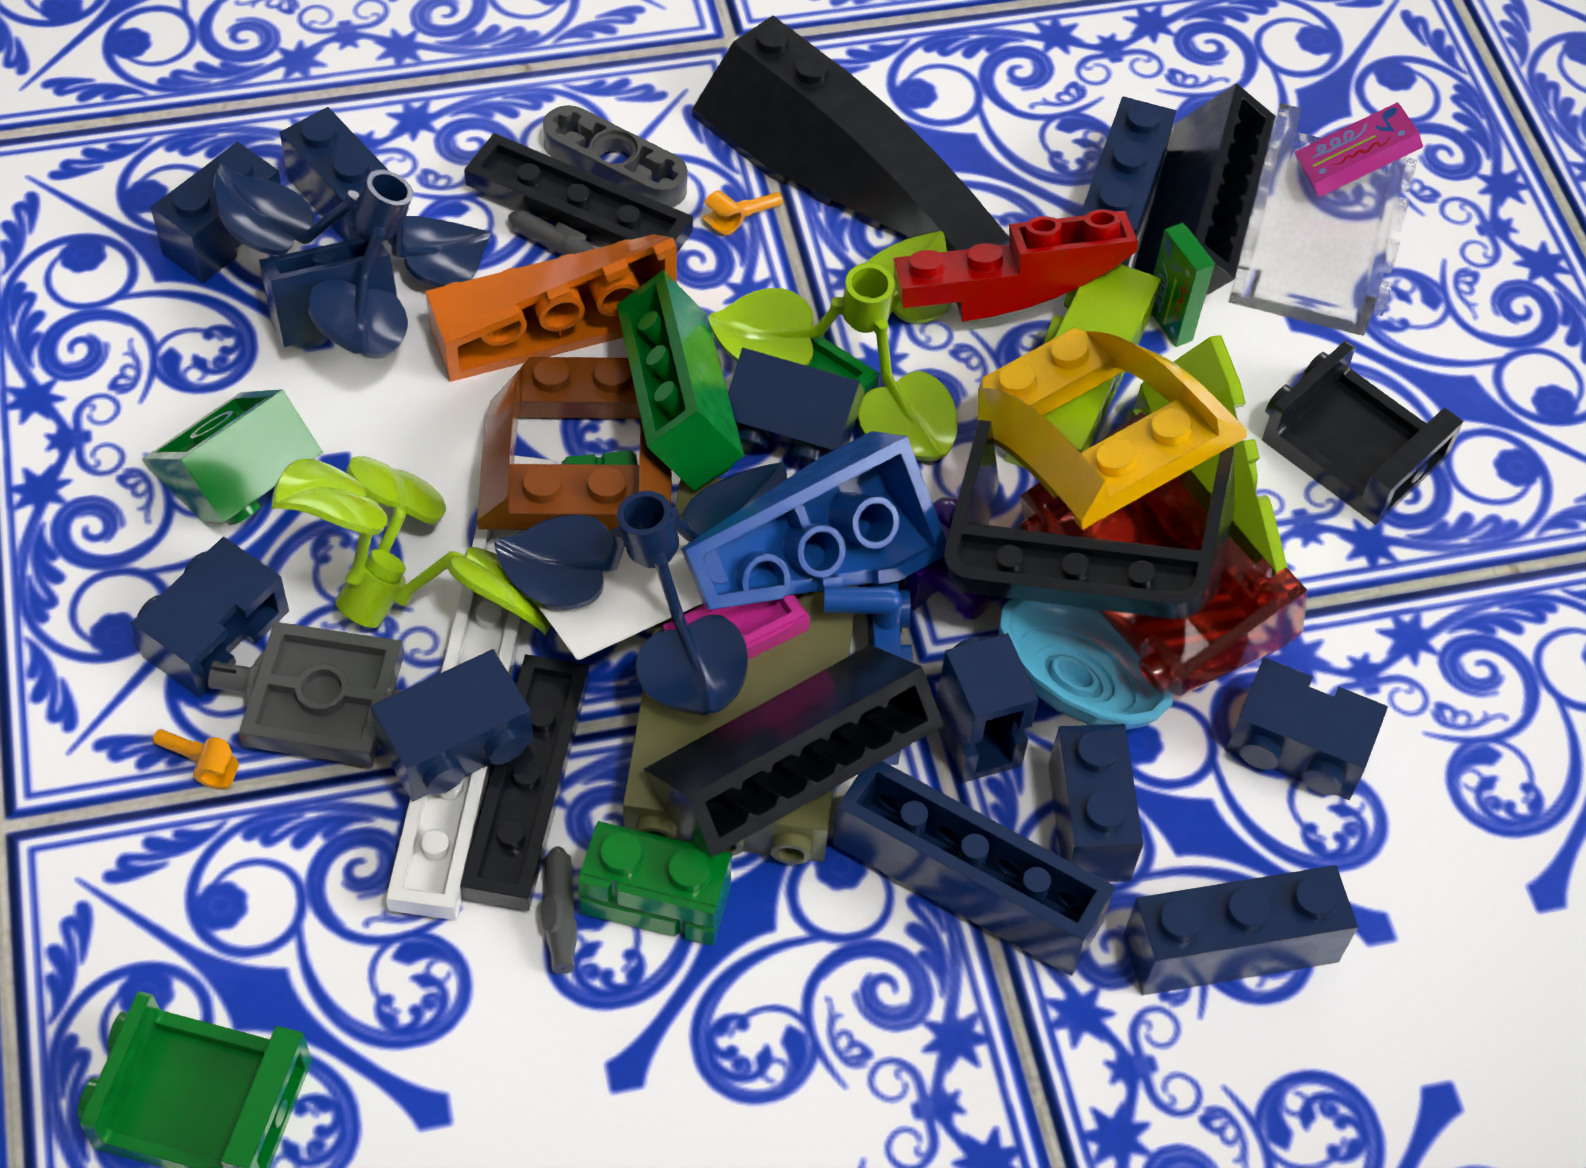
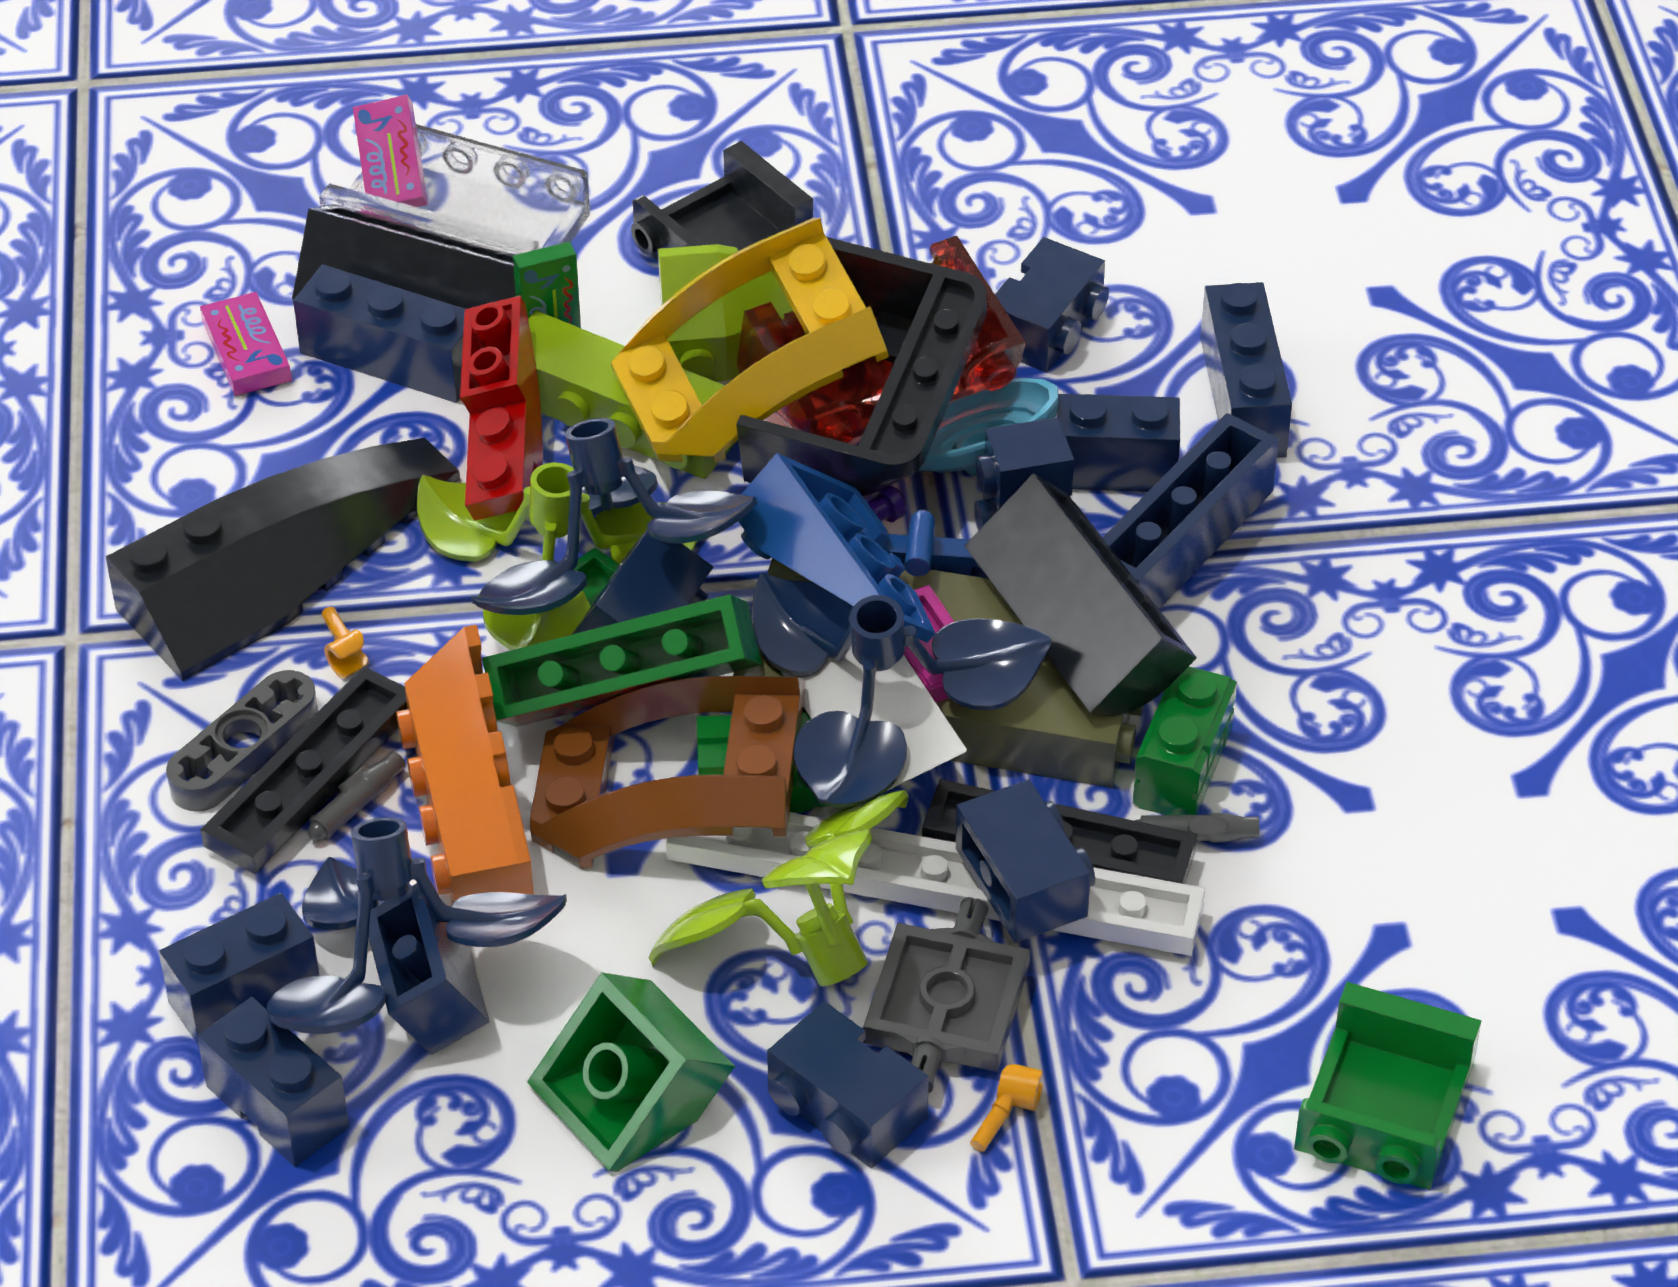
camera: 80 degrees left, 10 degrees down
none -> dark pink tile [200,292,292,396]
none -> dark blue plant [471,418,758,615]

